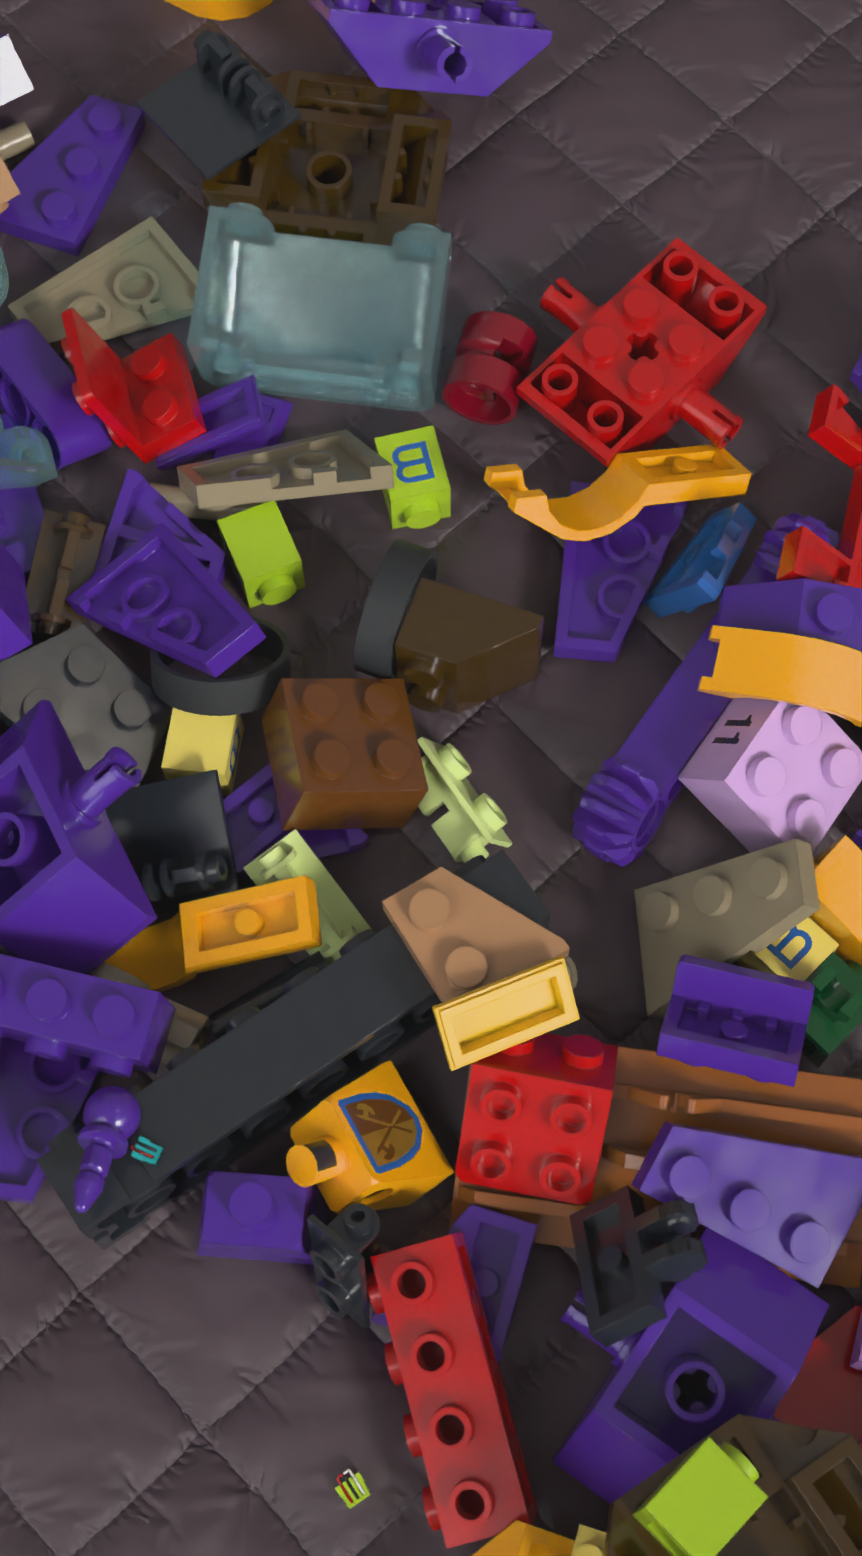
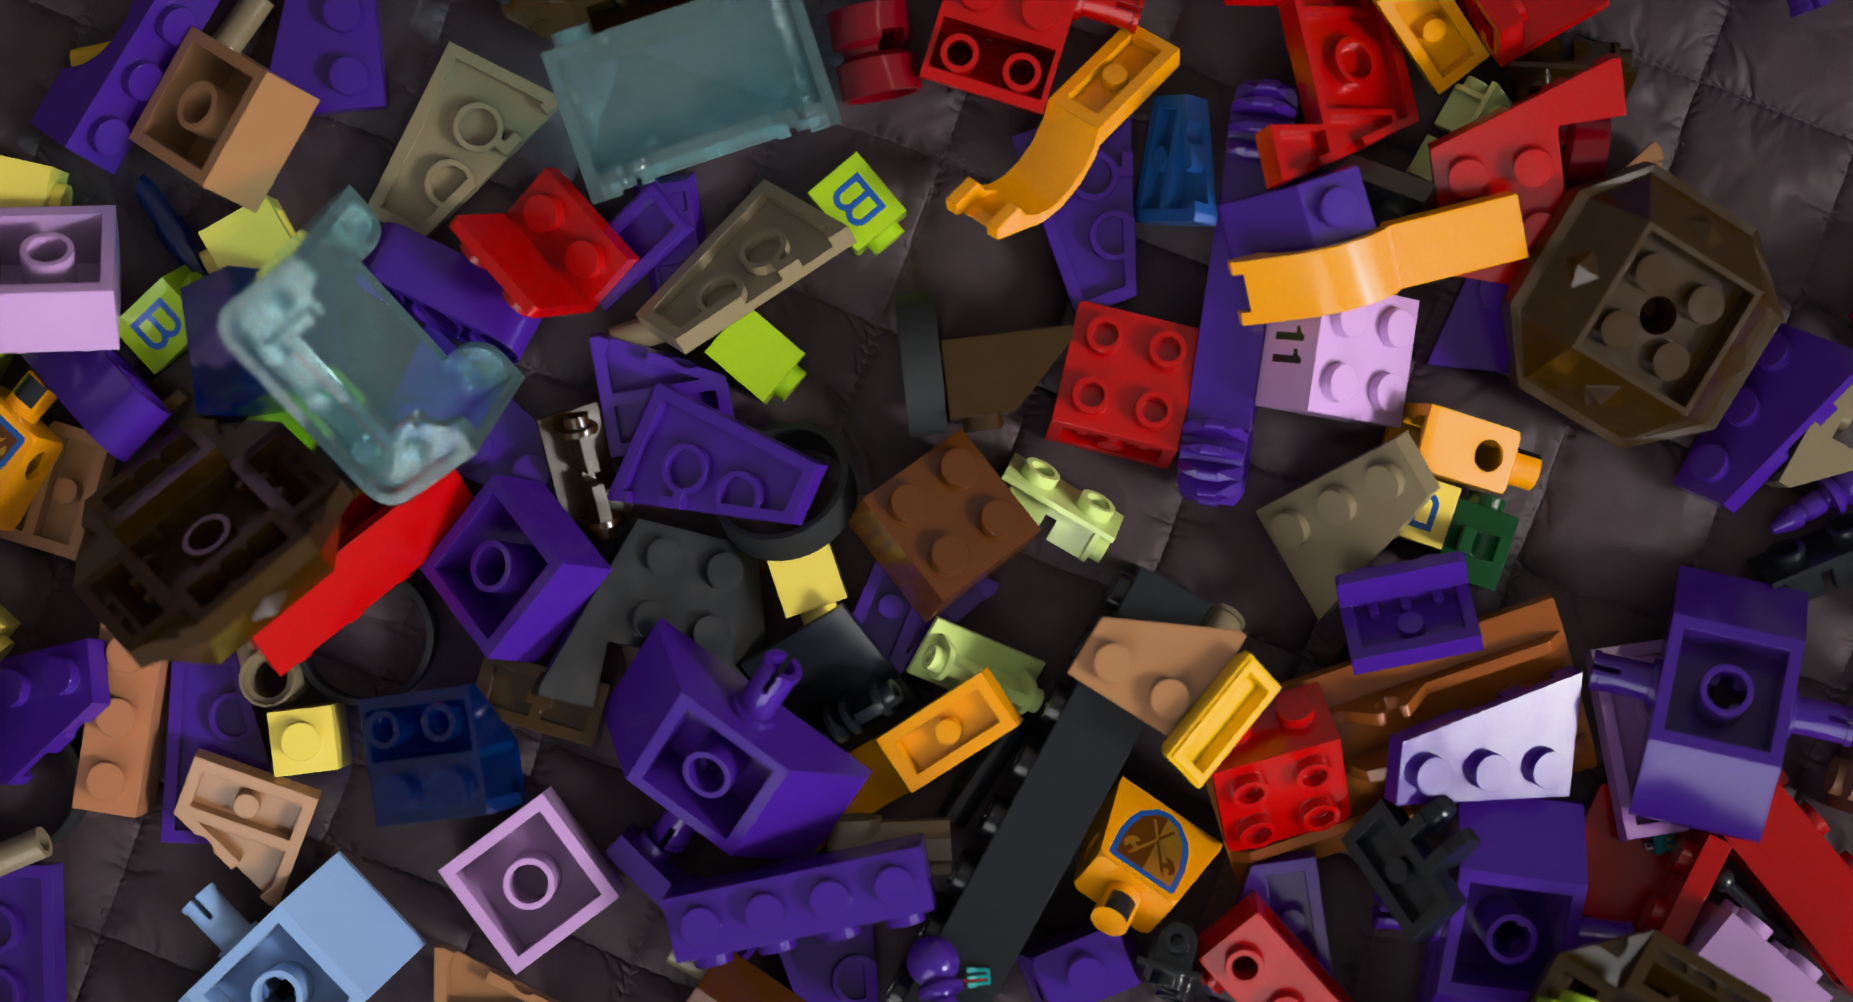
camera: 30 degrees left, 20 degrees up
none -> red bracket [1045,301,1200,469]

